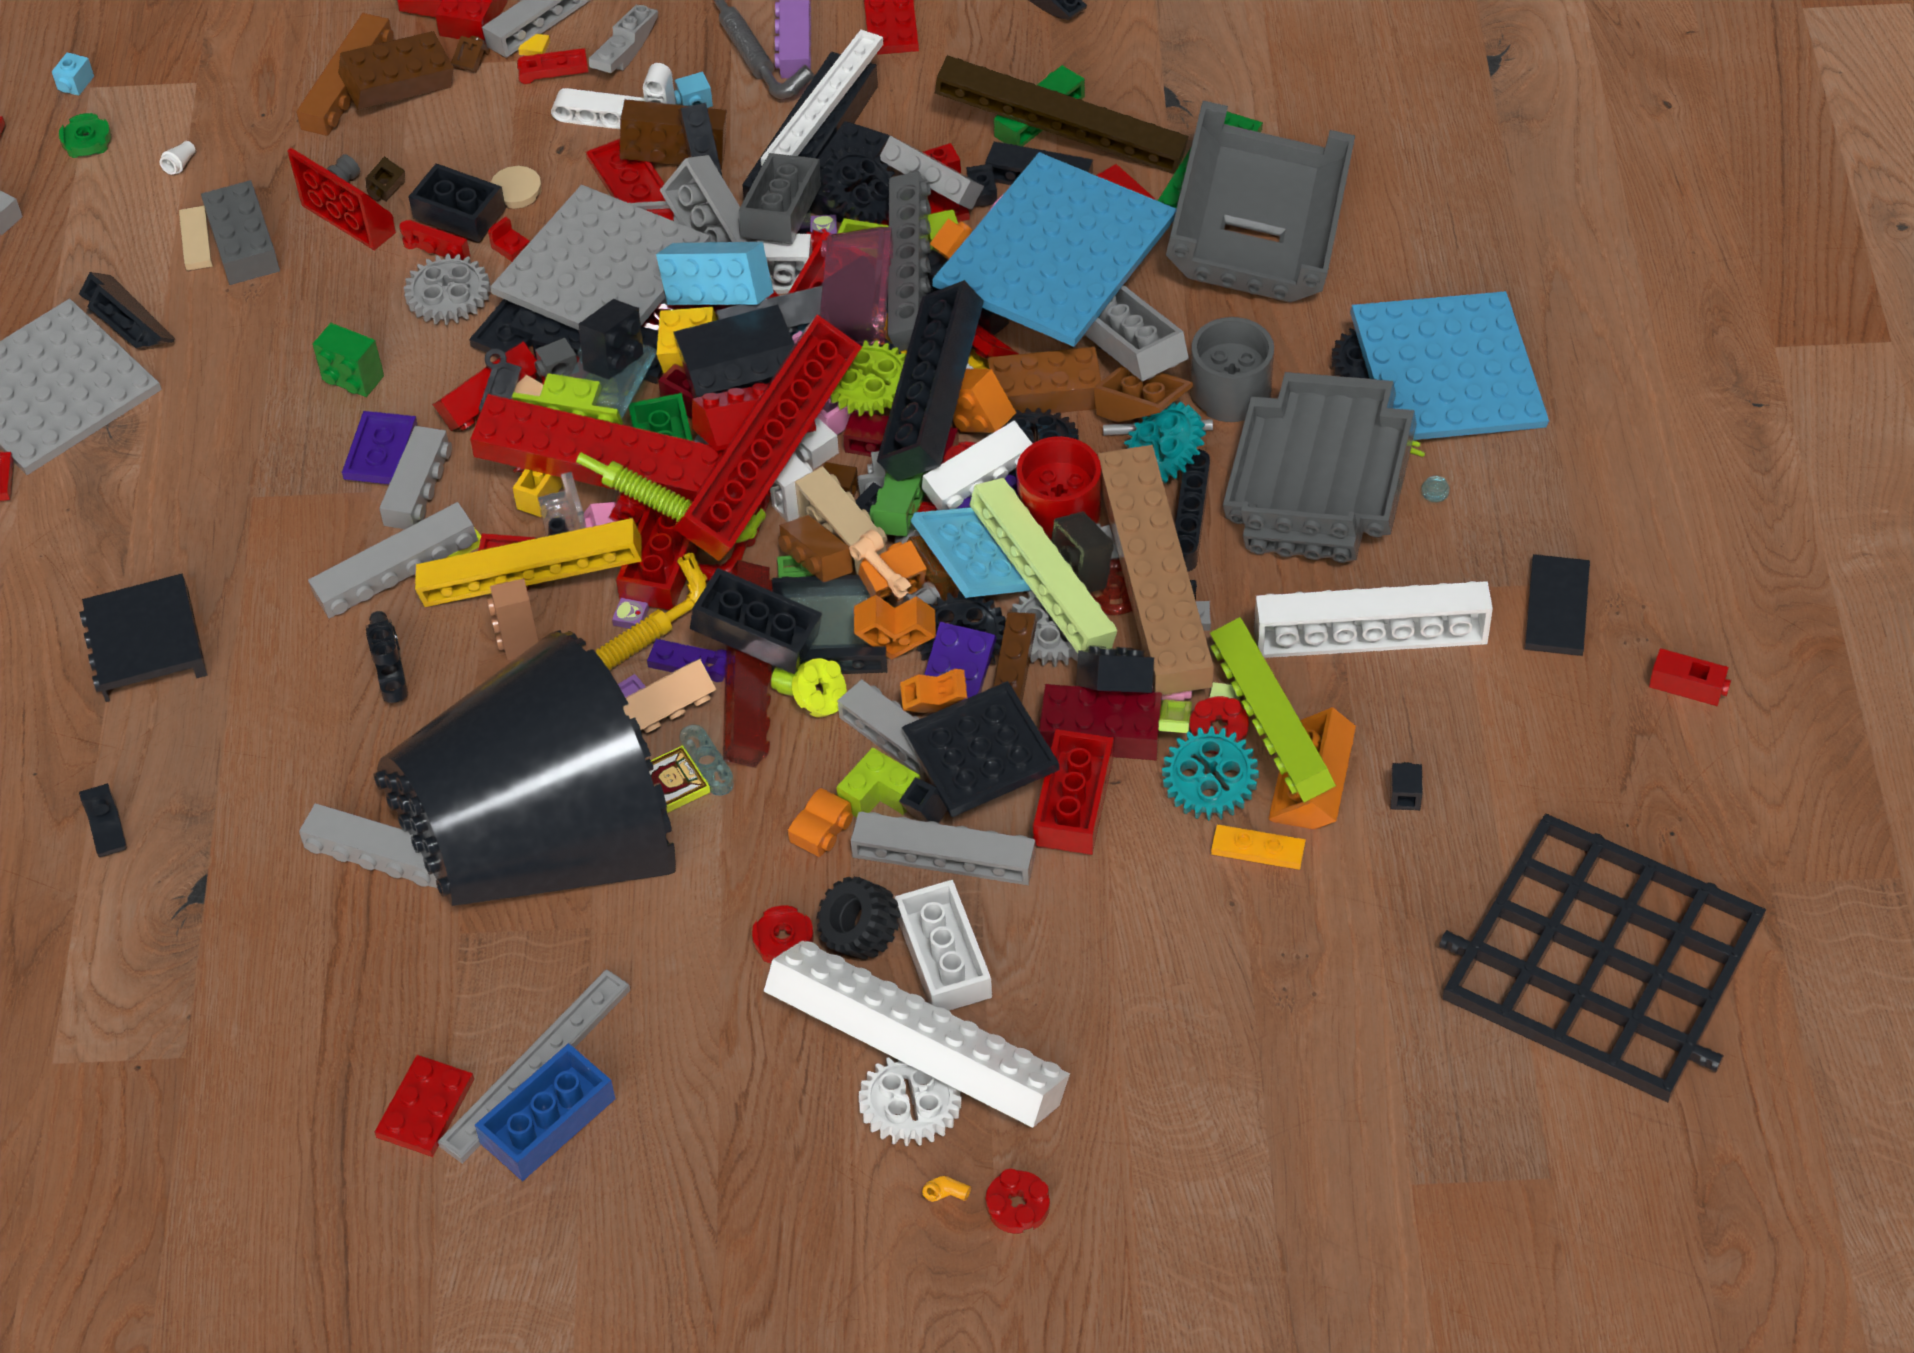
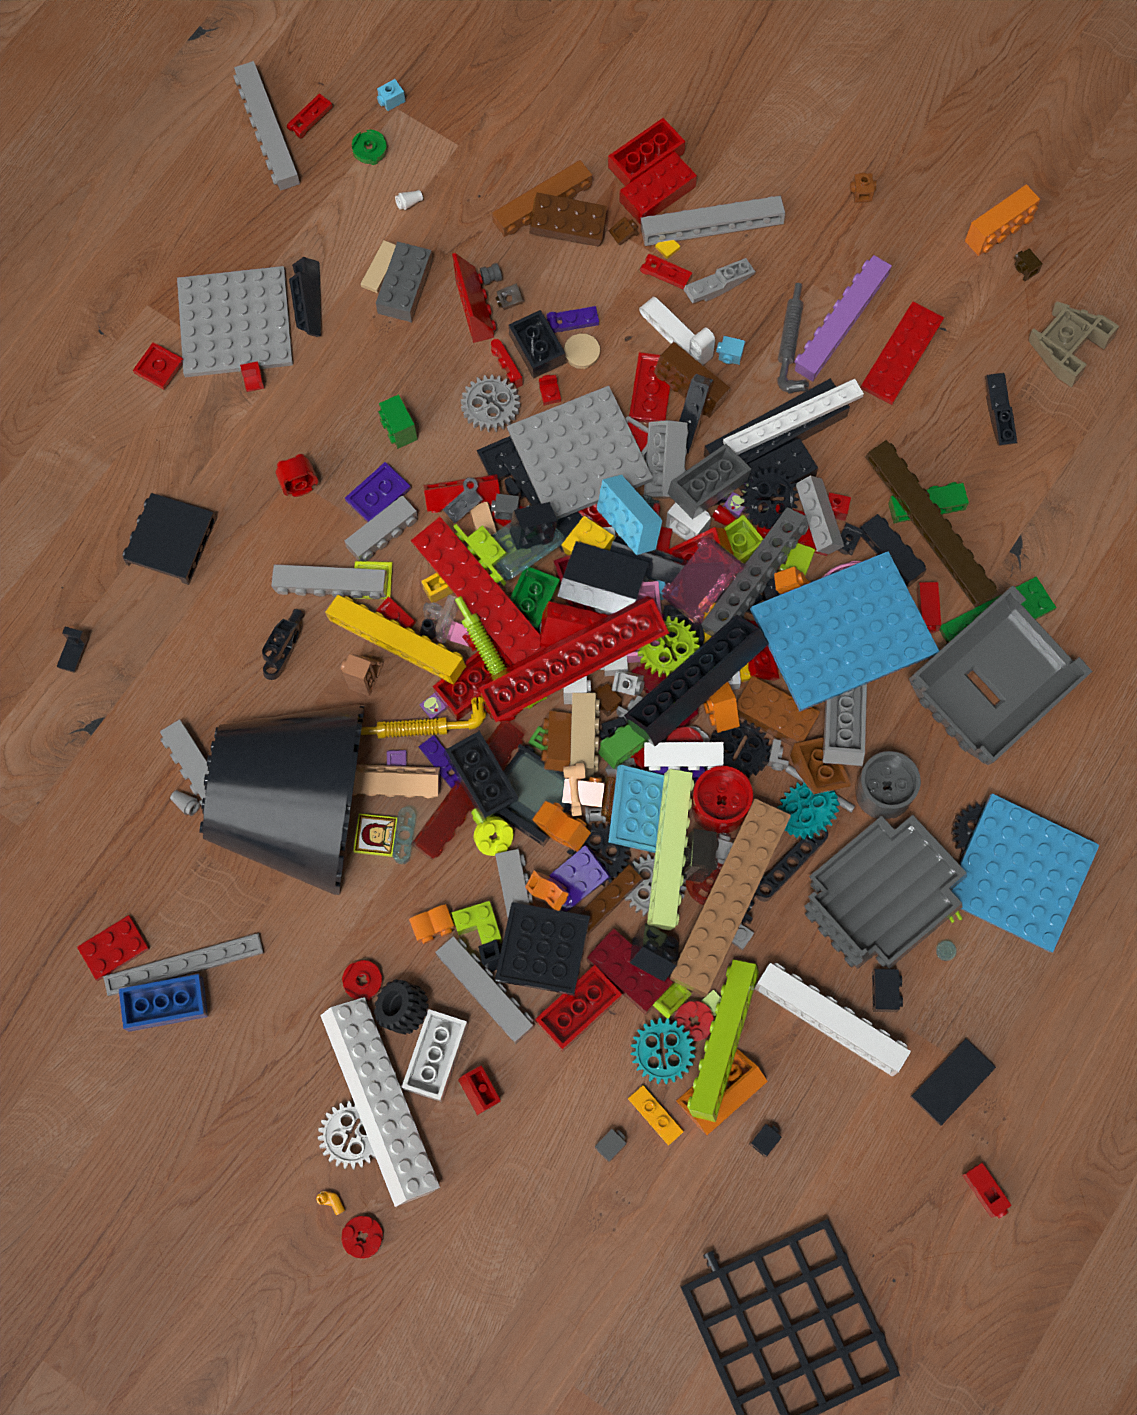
camera: 35 degrees right, 20 degrees up
none -> light grey cone [170,790,200,816]
none -> red panel [240,361,264,392]
none -> red brick [275,454,318,497]
none -> red brick [458,1065,501,1115]
none -> dark purple plate [546,306,599,333]
none -> dark grey brick [595,1129,627,1162]
none -> light grey brick [612,670,644,696]
none -> light grey bracket [767,739,789,771]
none -> black brick [872,969,903,1012]

